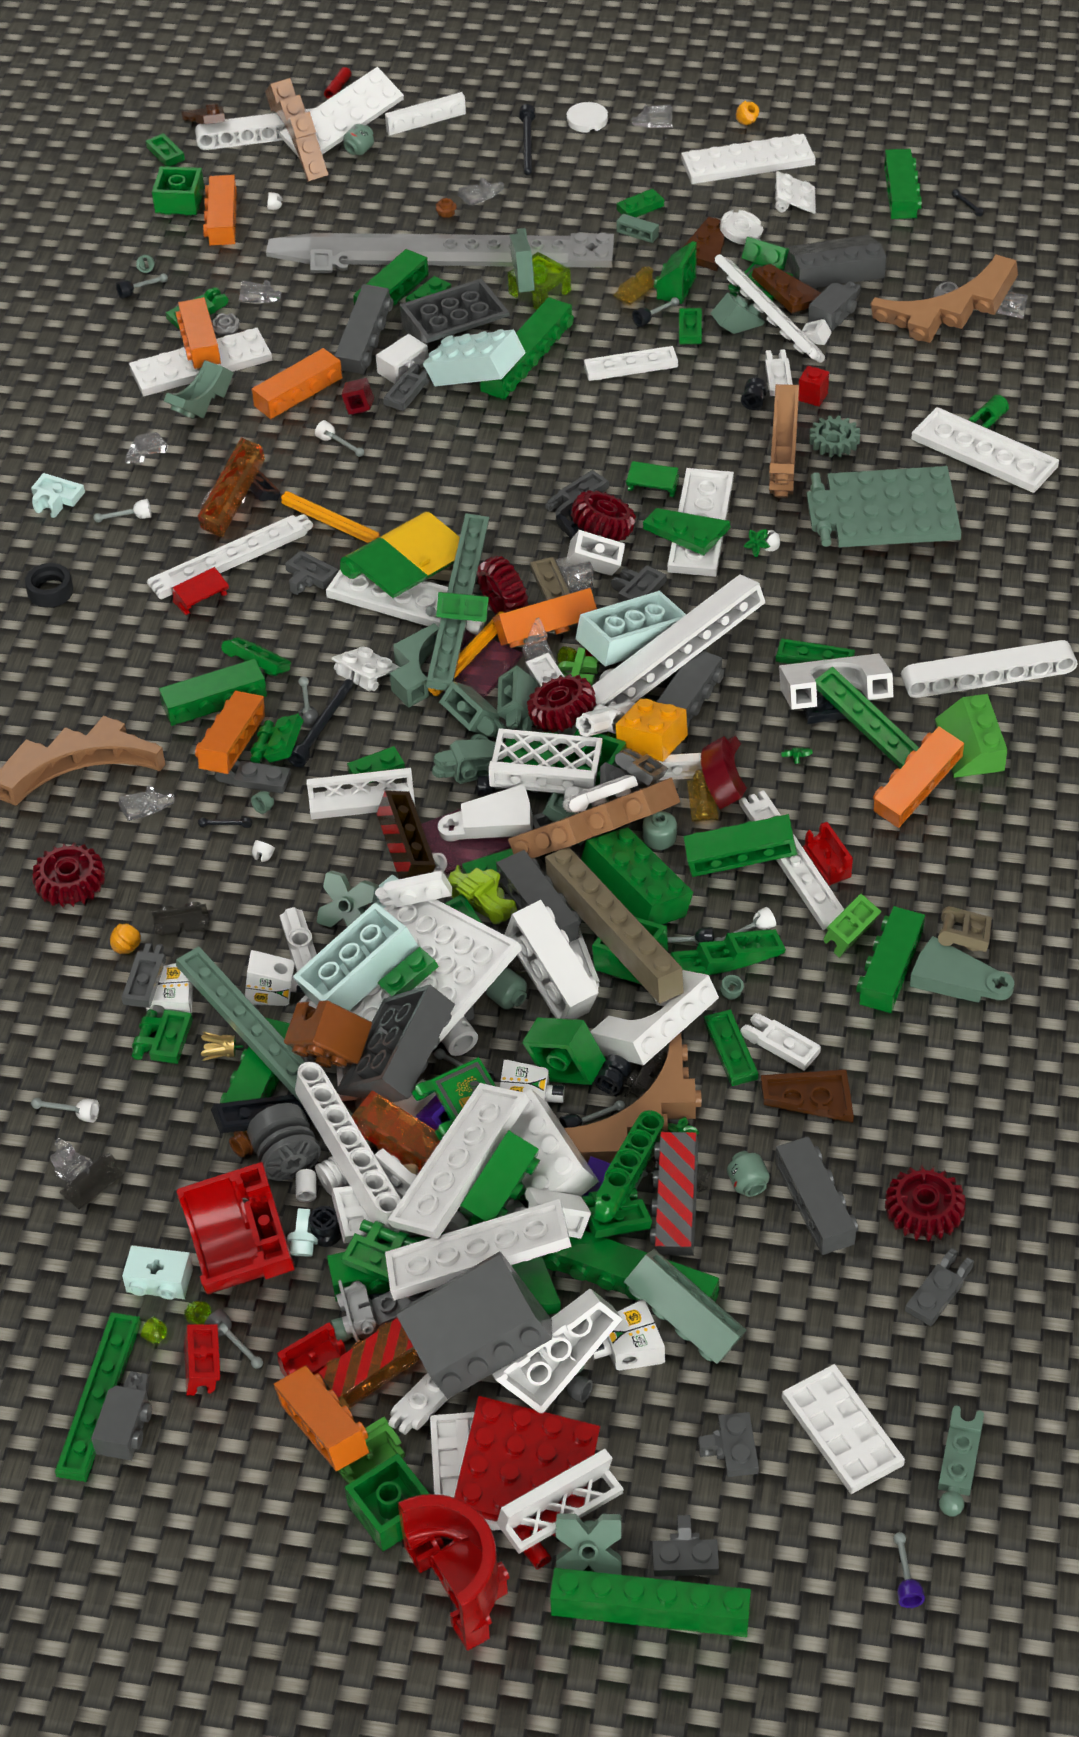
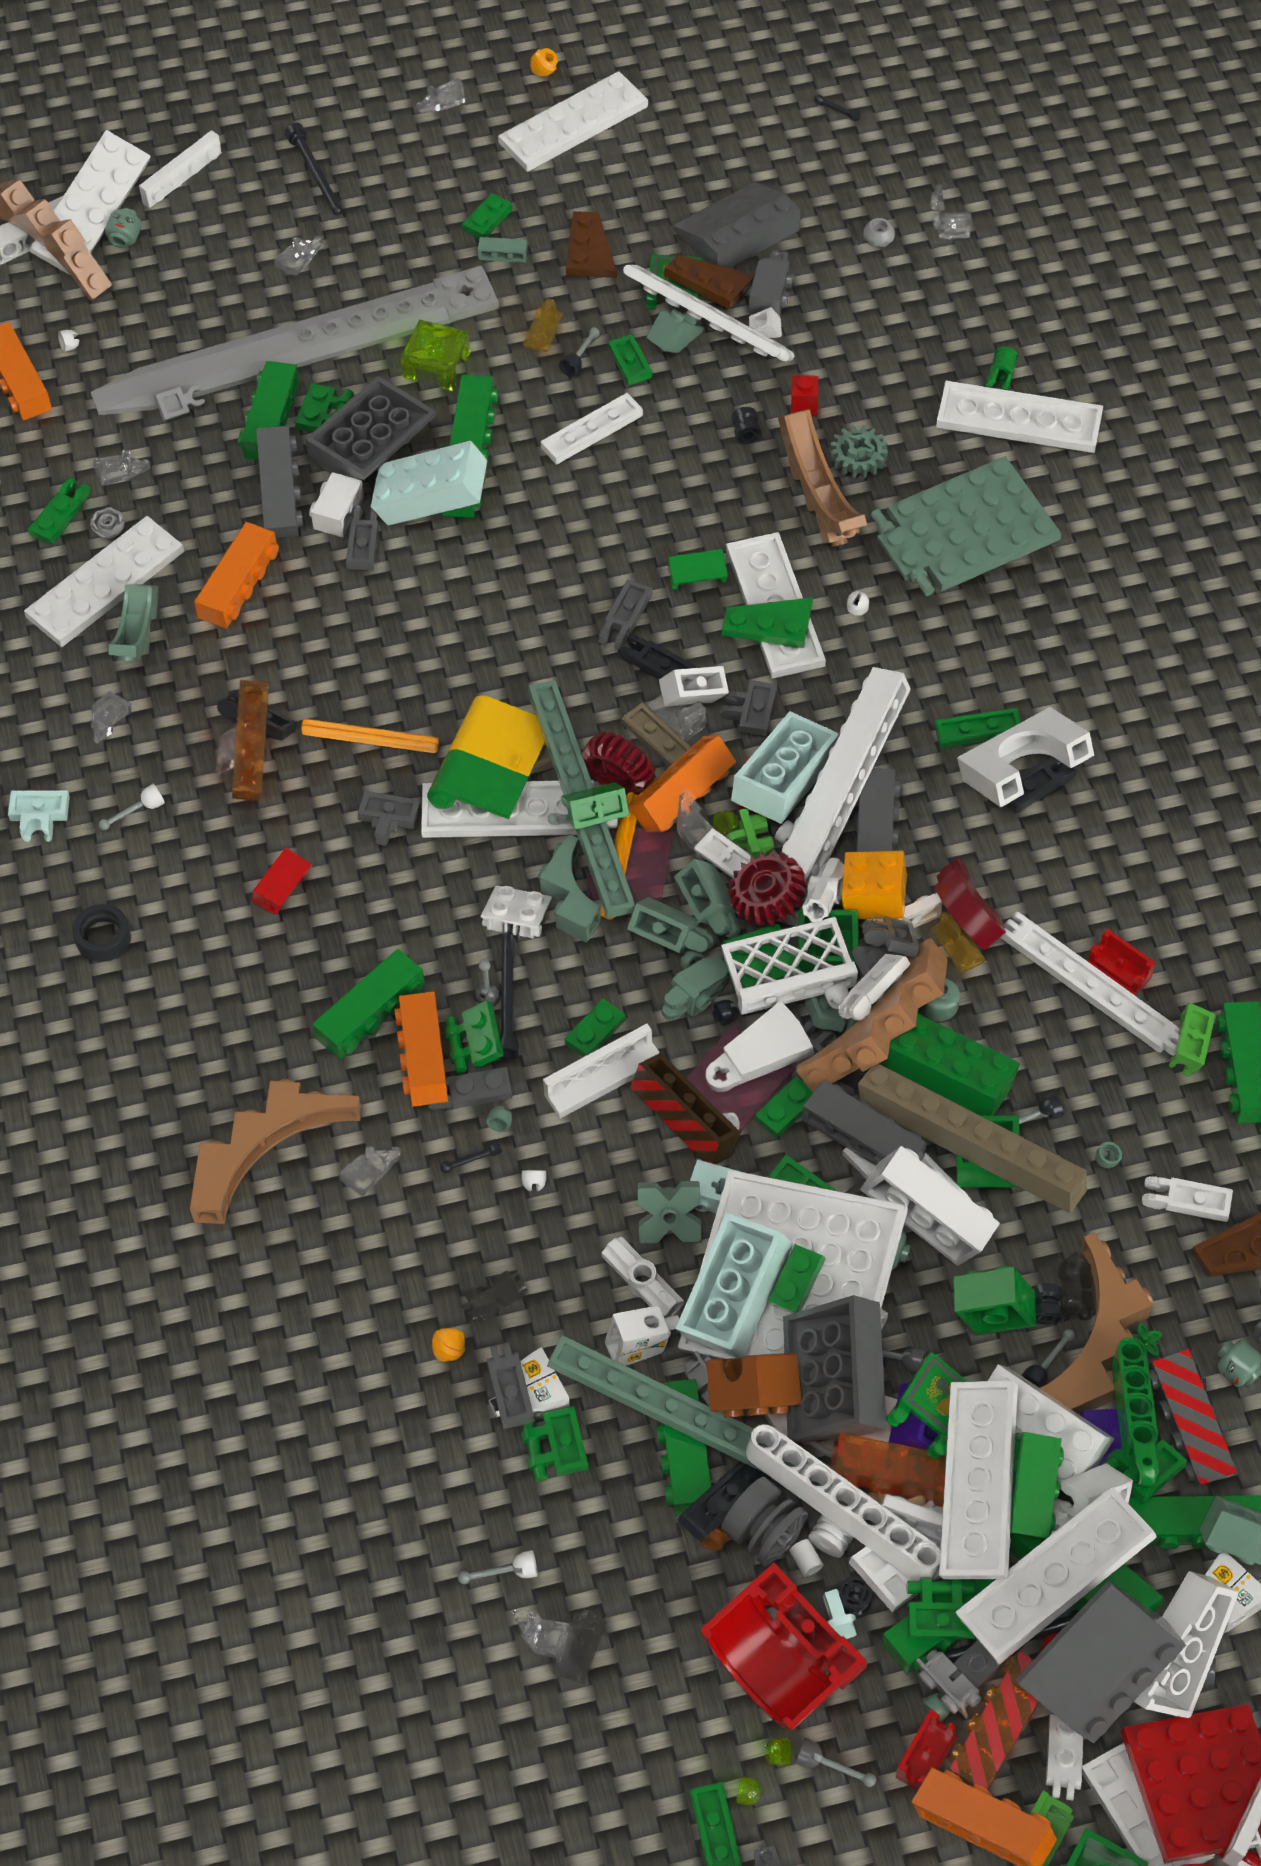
camera: 25 degrees left, 10 degrees up
dark red gear [32,842,105,908] -> none
light aqua brick [122,1246,193,1299] -> none
white hinge [147,514,313,599] -> none
orange brick [175,297,221,369] -> none
red hinge [184,1324,220,1396] -> none
pearl gold piece [201,1032,244,1061] -> none
green hinge [221,637,291,676] -> none
hinge [315,420,364,457] -> none
red piece [324,67,352,99] -> none
dark red brick [341,378,374,415] -> none
white hinge [375,870,452,907] -> none
dark orange plate [436,198,457,218] -> none
lime piece [447,865,517,924] -> none
white torso [500,1060,565,1103] -> none
sand green piece [509,228,534,293] -> none
white tile [567,102,608,133] -> none
dark red gear [571,490,636,542] -> none
white arch [590,970,719,1065] -> none
green slope [654,241,697,304] -> none
green slope [670,929,786,975] -> none
green brick [683,814,797,877] -> none
green tile [704,1009,759,1087] -> none
white hinge [714,907,776,941] -> none
white tile [720,210,763,245] -> none
green plate [741,236,789,270] -> none
green plant [743,529,770,557] -> none
white hinge [765,350,793,396] -> none
white hinge [775,171,816,214] -> none
green plant [781,747,813,764] -> none
green plate [815,666,919,769] -> none
medium nougat arch [871,255,1018,343] -> none
orange brick [873,726,964,828] -> none
green brick [884,149,922,219] -> none
white beam [901,640,1078,698] -> none
bright green slope [935,694,1007,778] -> none

